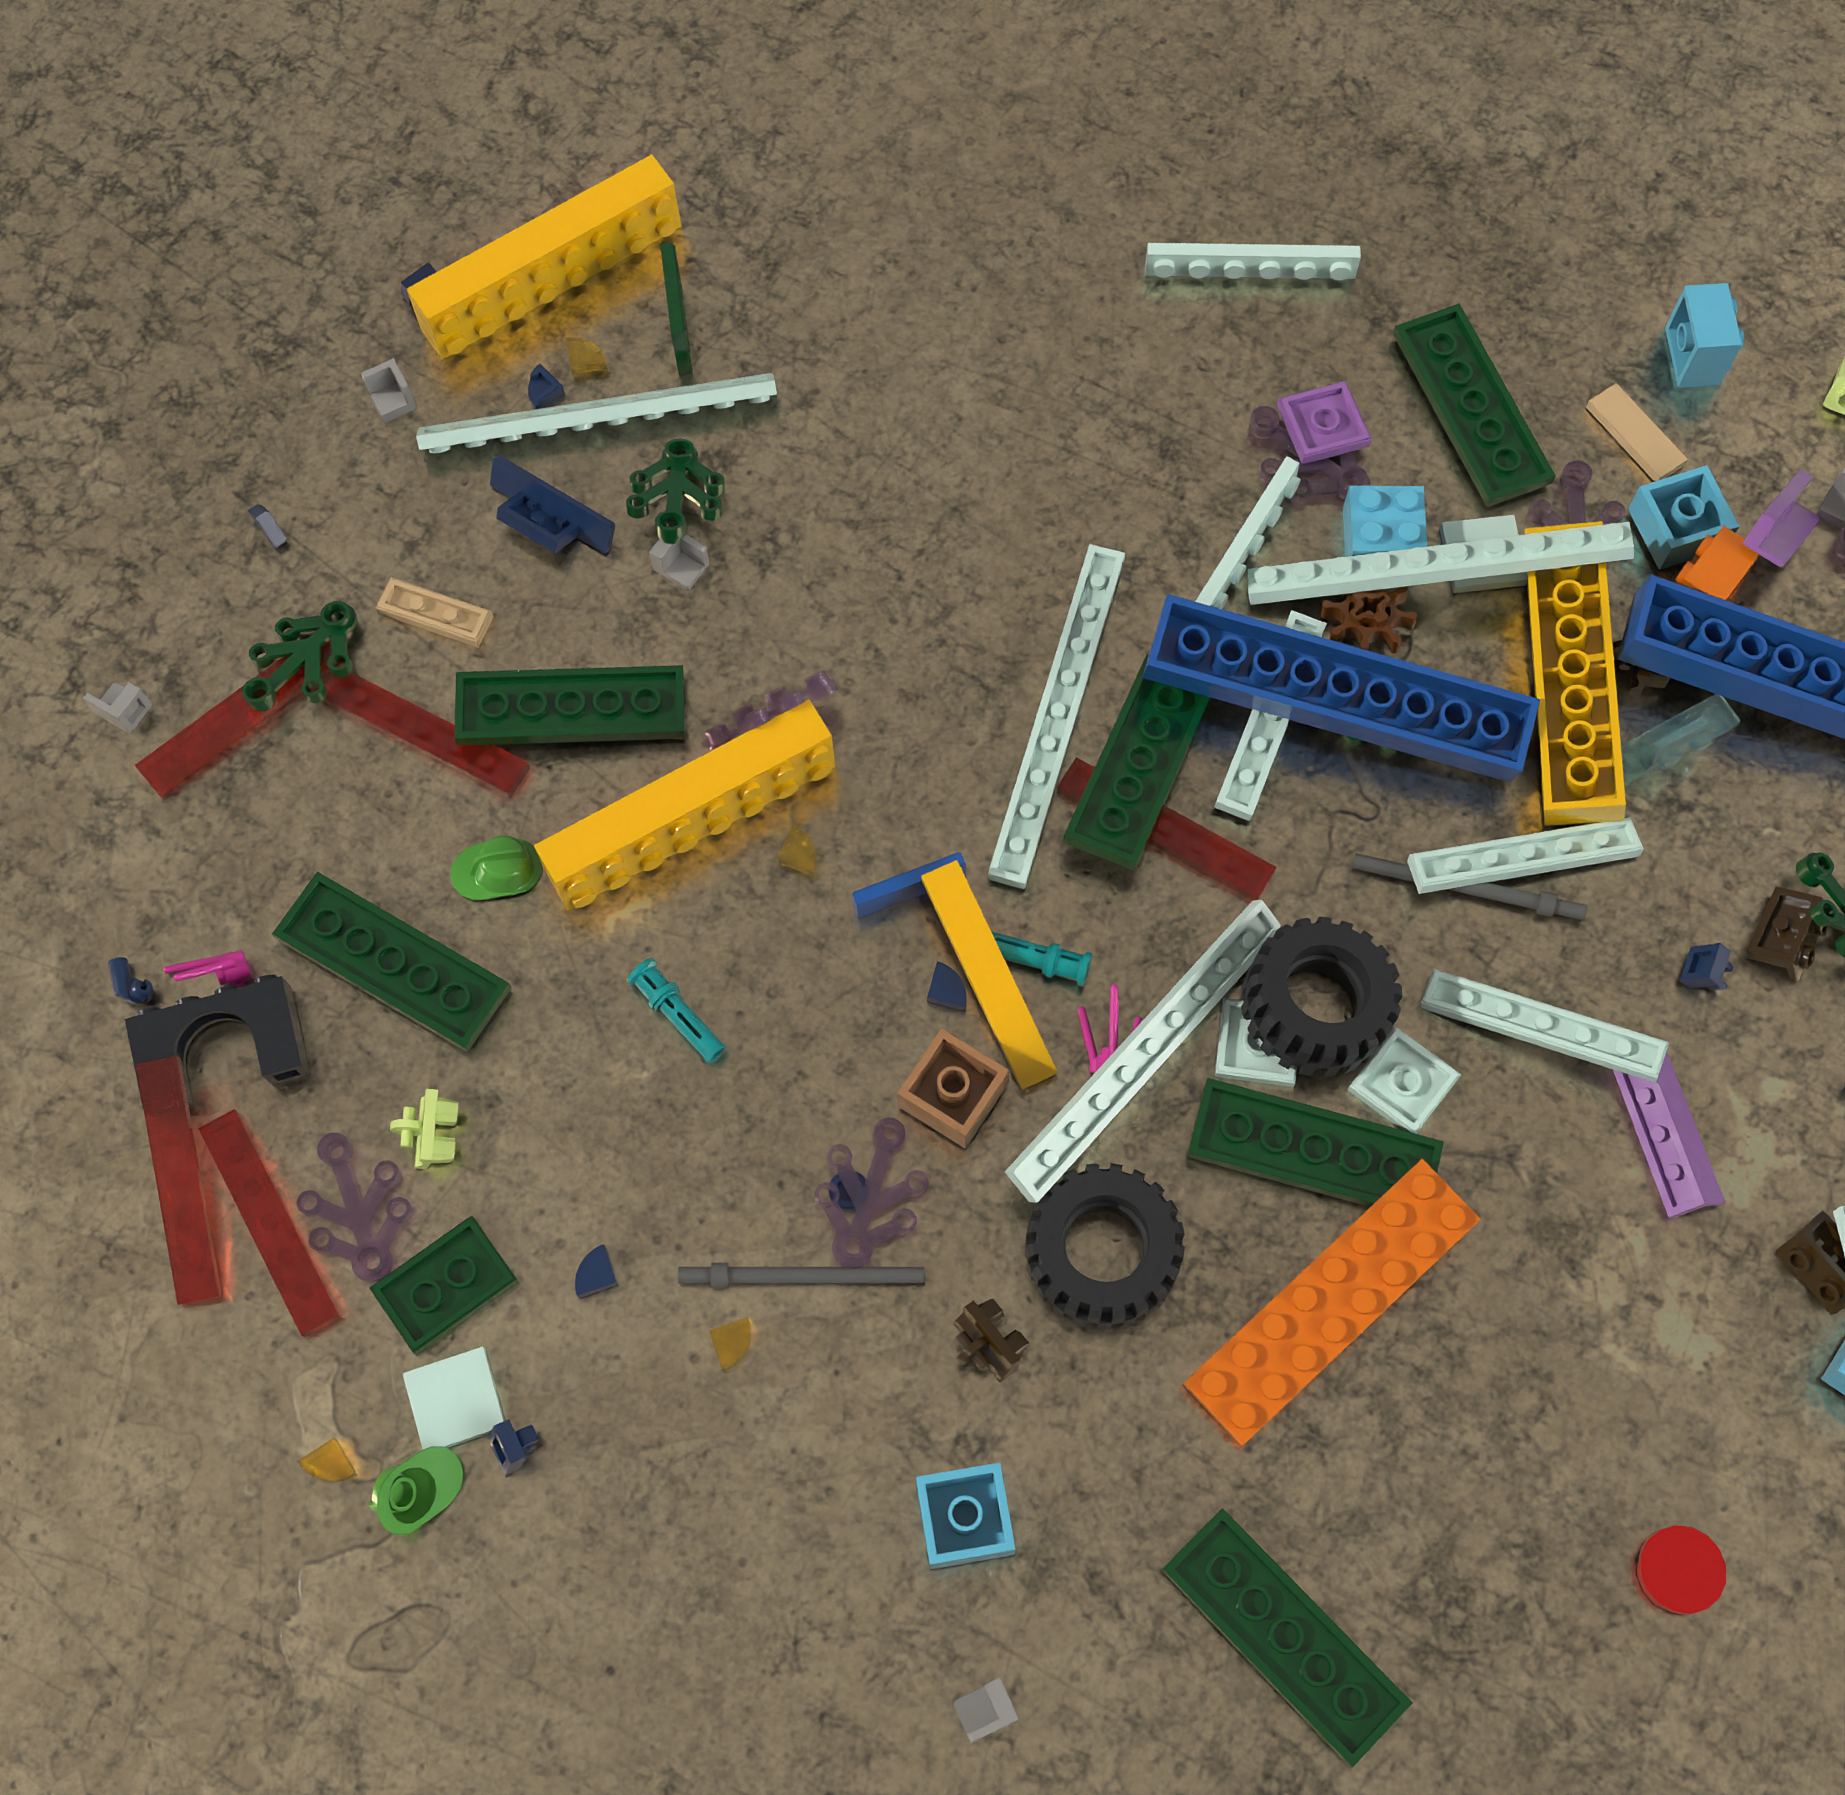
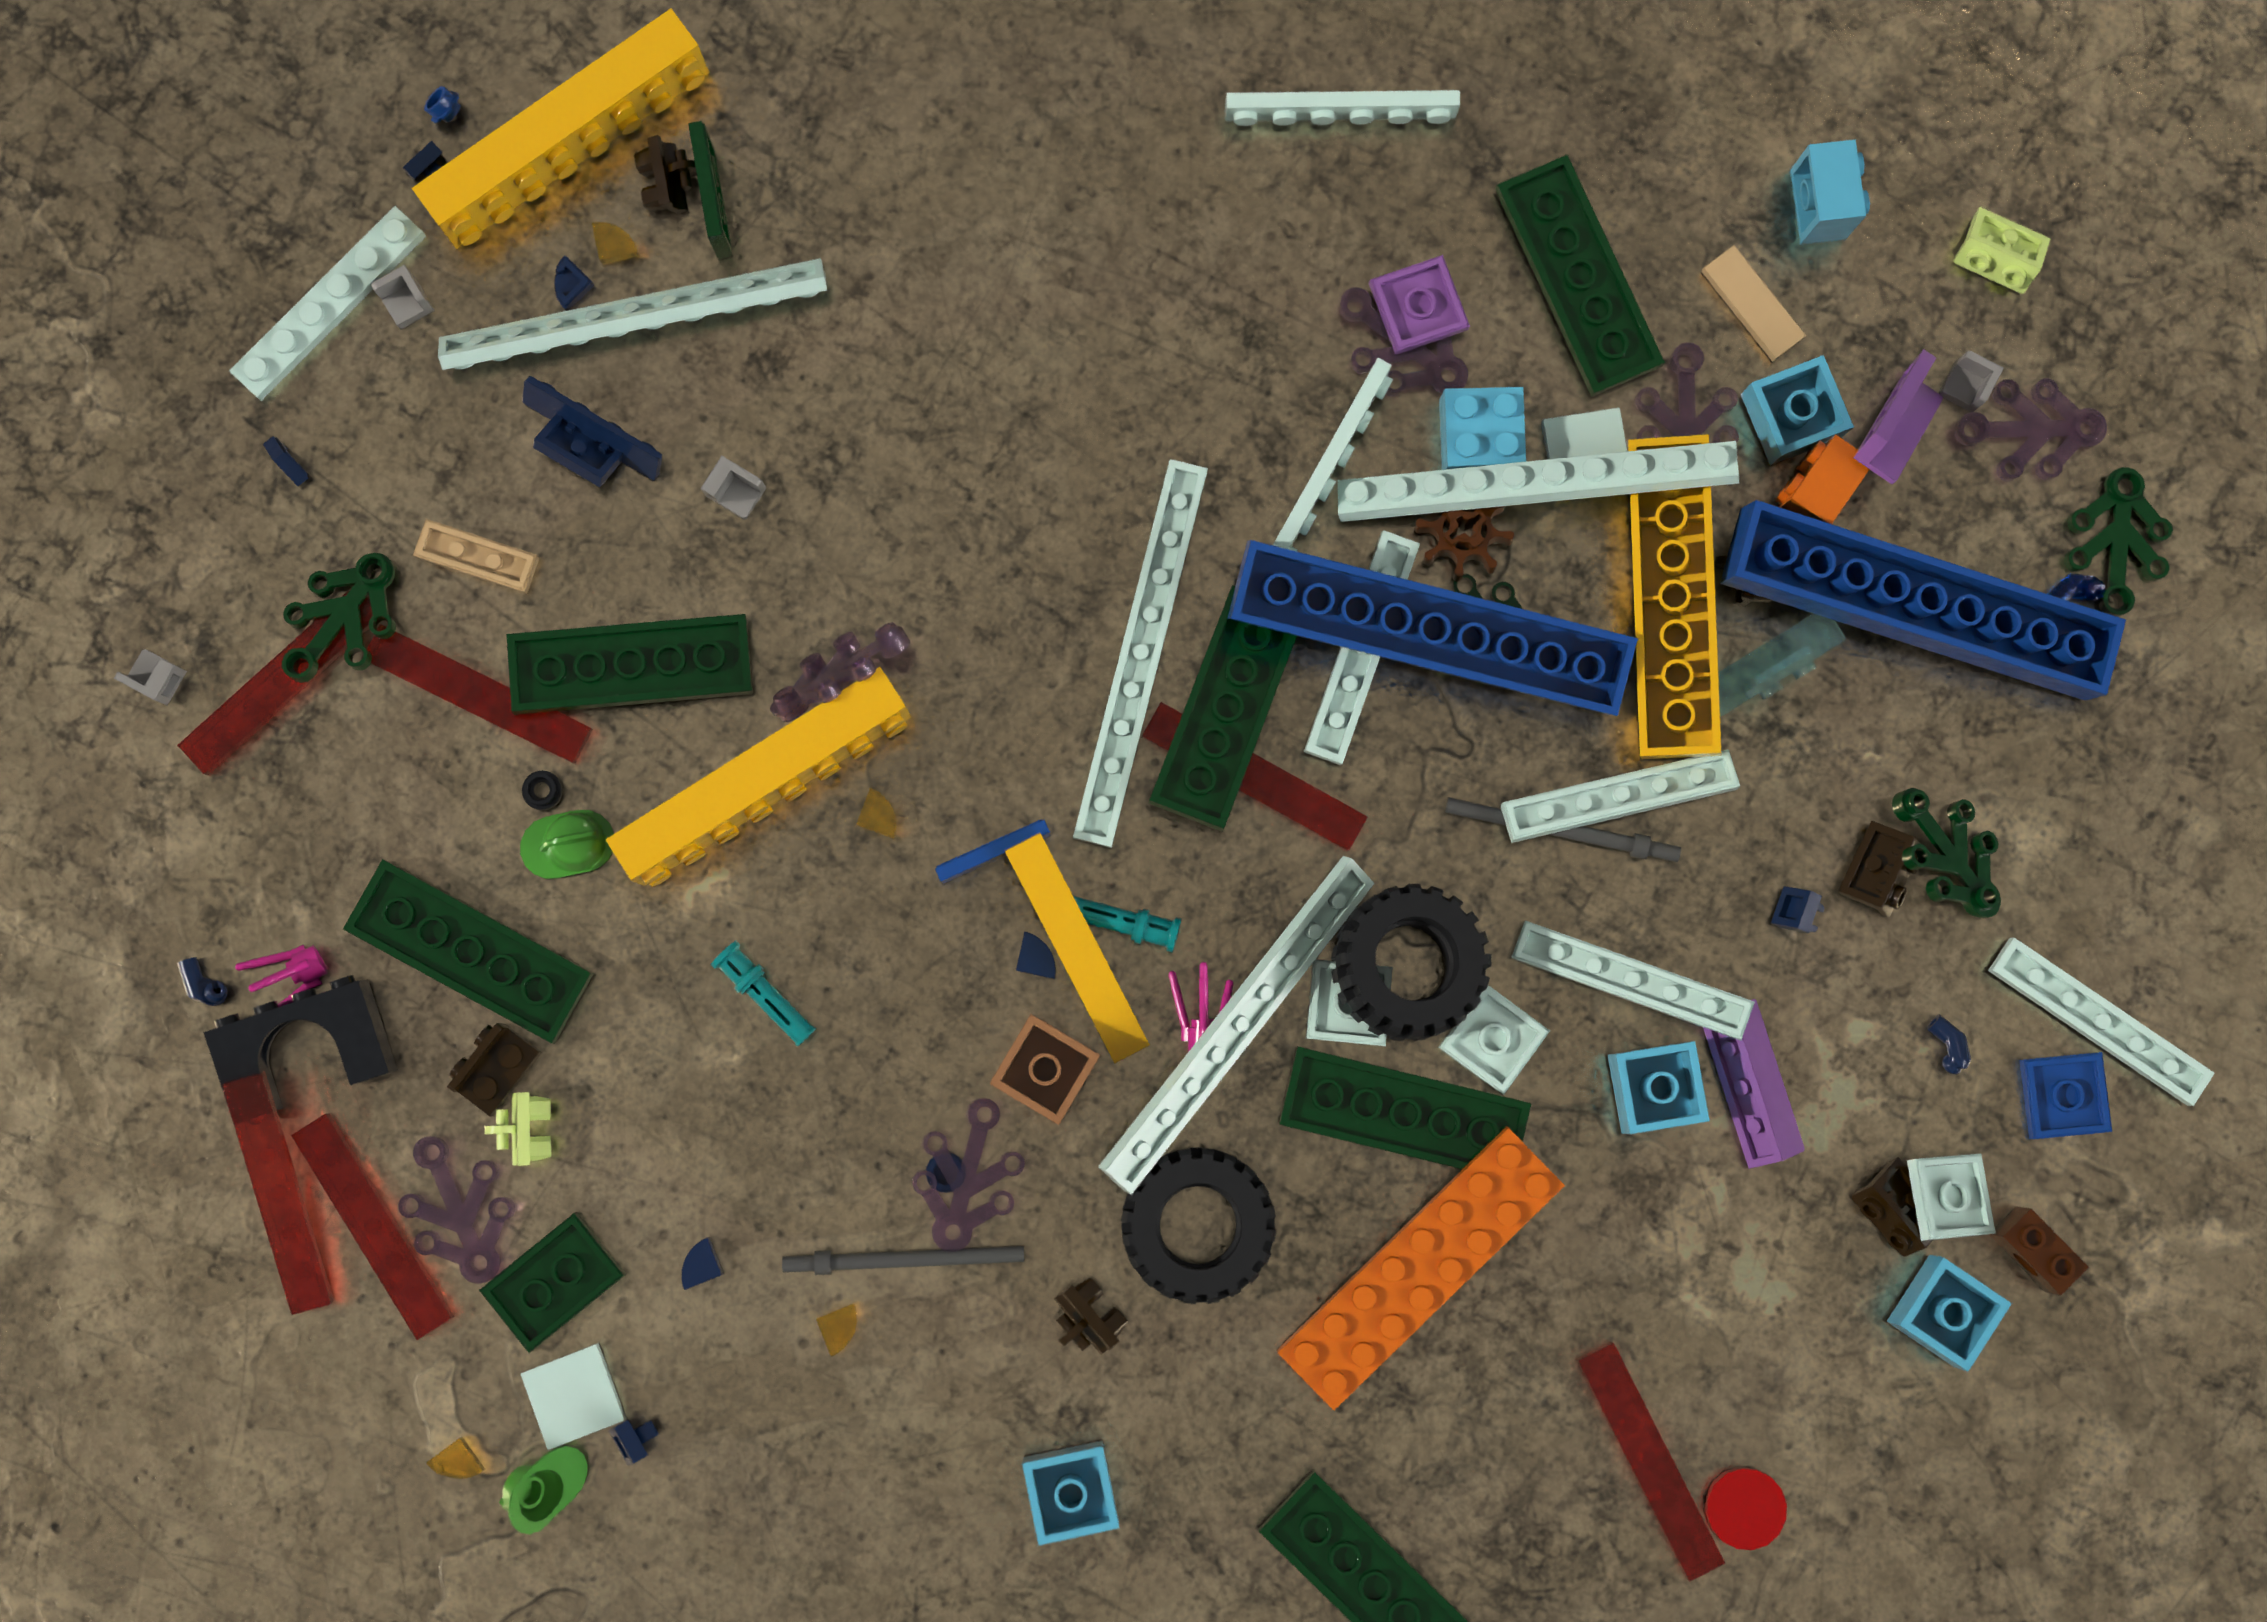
camera: 10 degrees left, 15 degrees up
dark green plant [626,438,725,544] -> none
none -> light aqua plate [229,206,426,401]
none -> blue plate [424,86,461,123]
none -> dark brown bracket [447,1023,542,1116]
none -> black plate [522,770,563,810]
none -> dark brown hips [634,135,697,214]
none -> clear red tile [1576,1342,1725,1582]
none -> medium azure brick [1608,1041,1710,1134]

